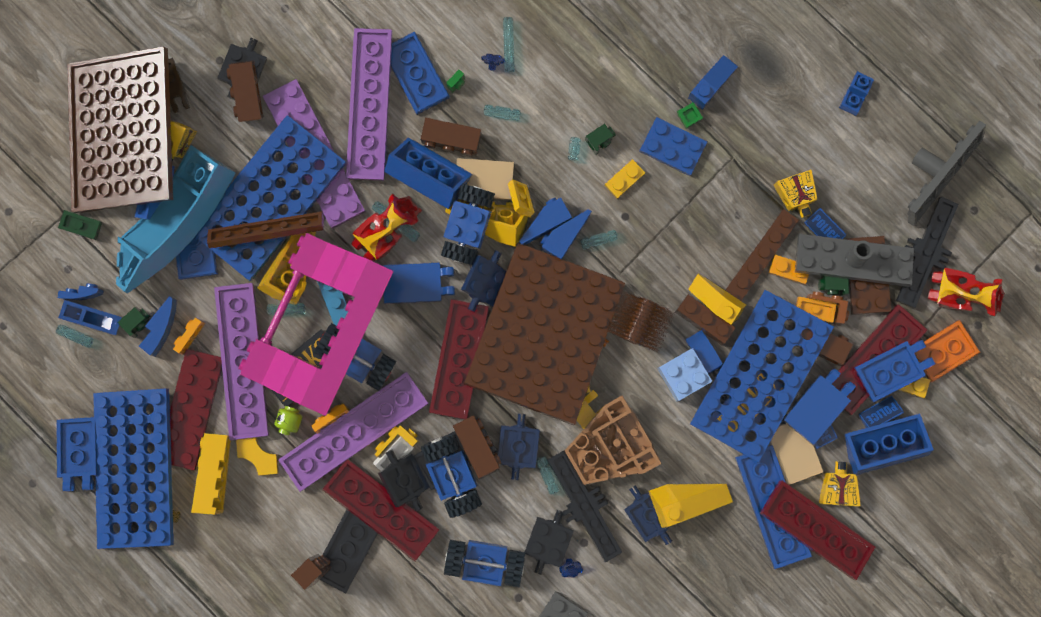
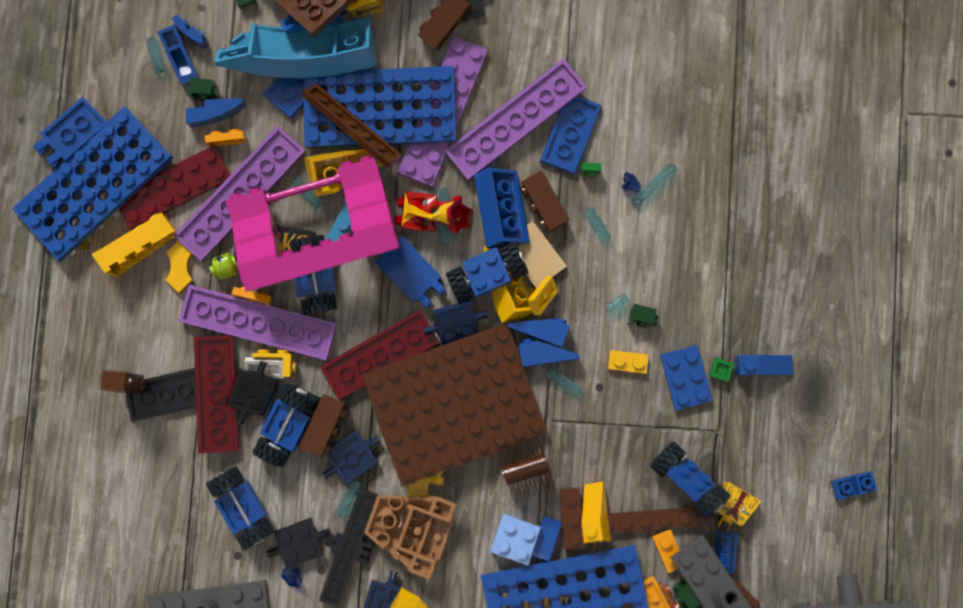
camera: 50 degrees right, 0 degrees up
none -> plate [650,441,731,521]

